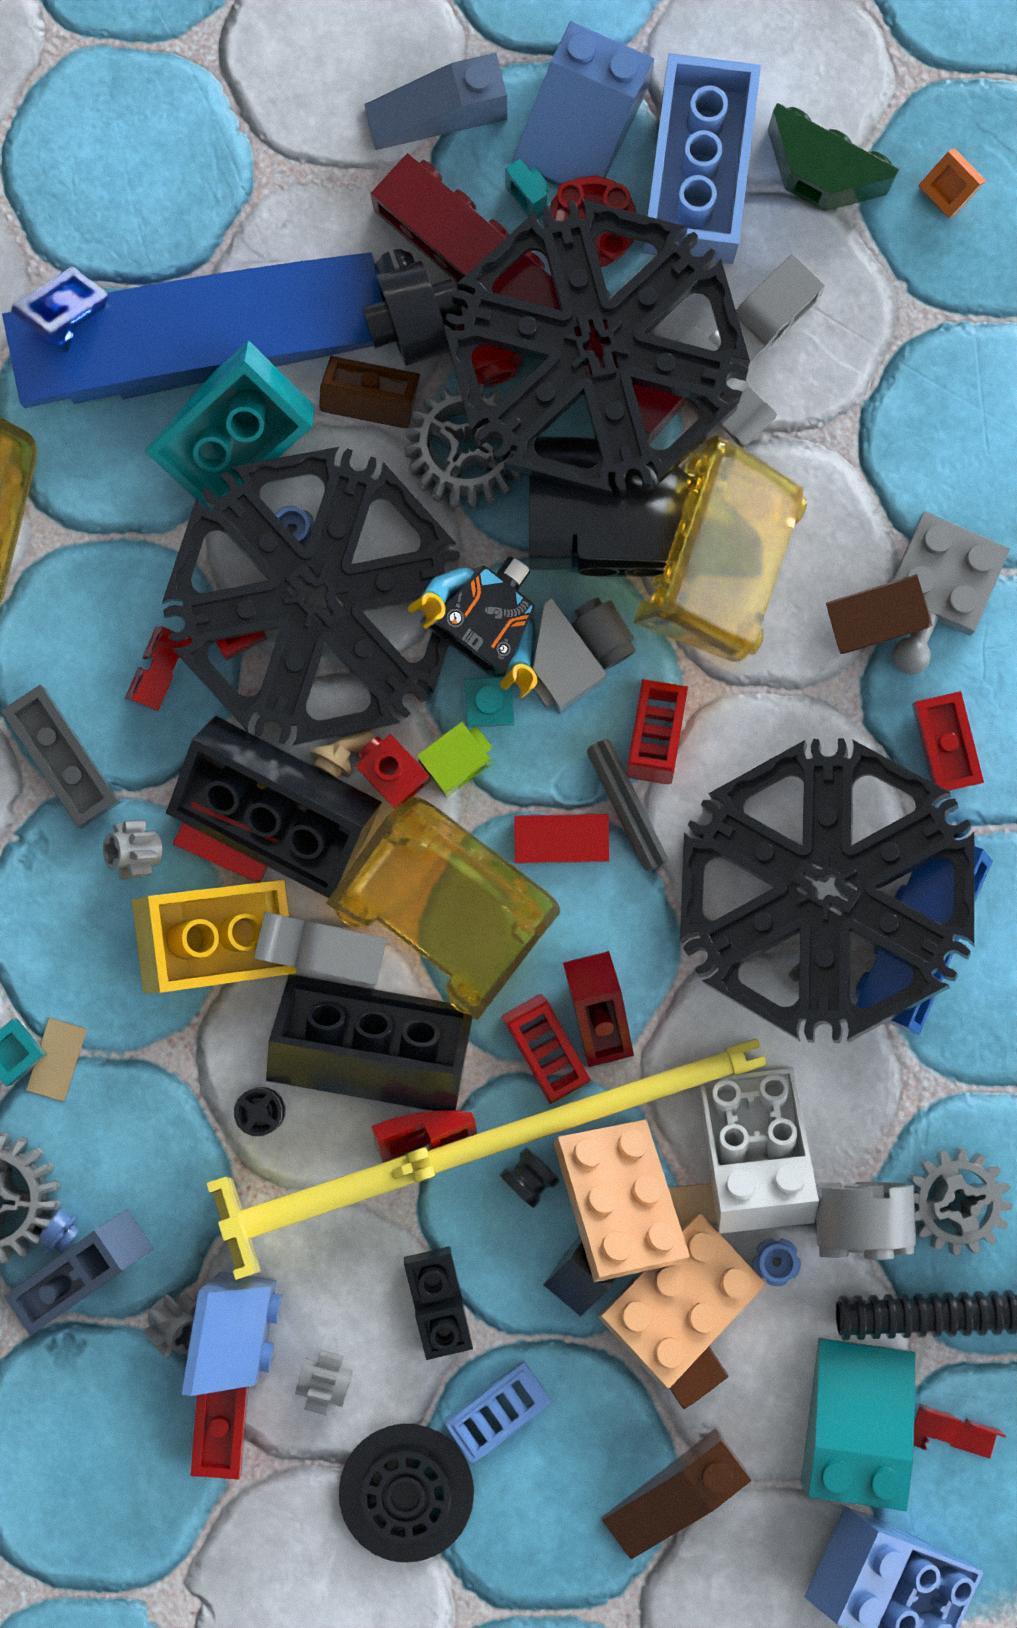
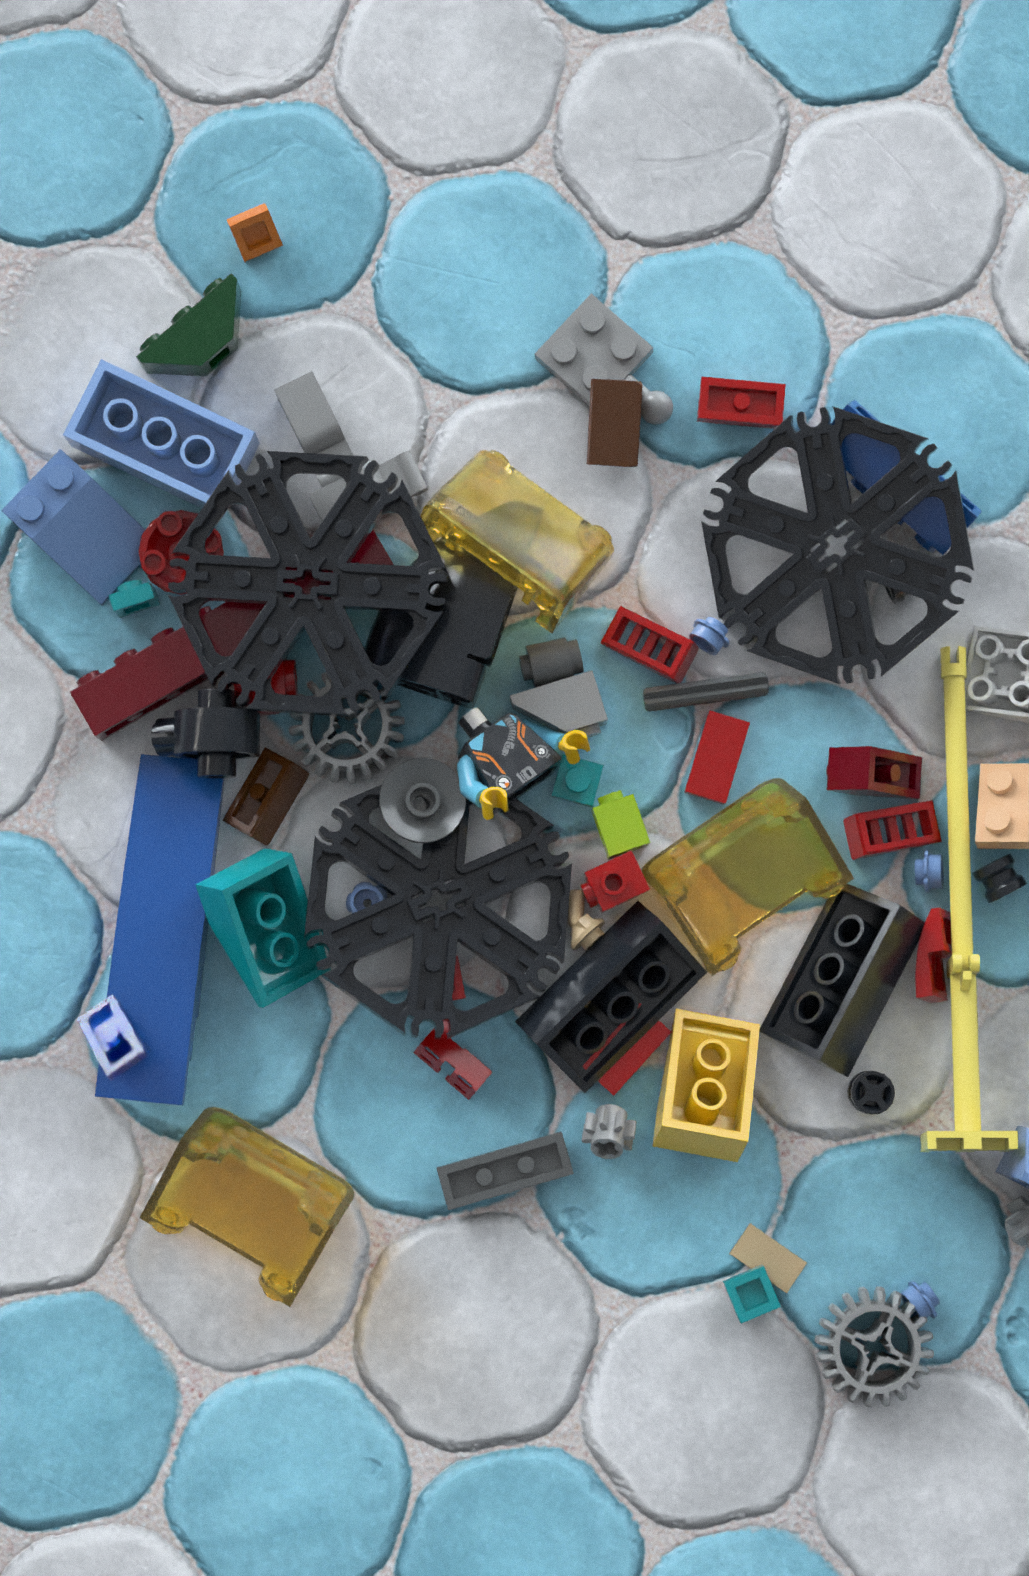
camera: 75 degrees left, 0 degrees up
sand blue slope [4,1209,154,1336] -> none
light grey piece [254,912,387,985] -> none
sand blue slope [364,53,507,150] -> none
none -> dark grey dish [379,758,466,843]
none -> medium blue plate [689,617,730,655]
none -> medium blue plate [915,850,944,892]

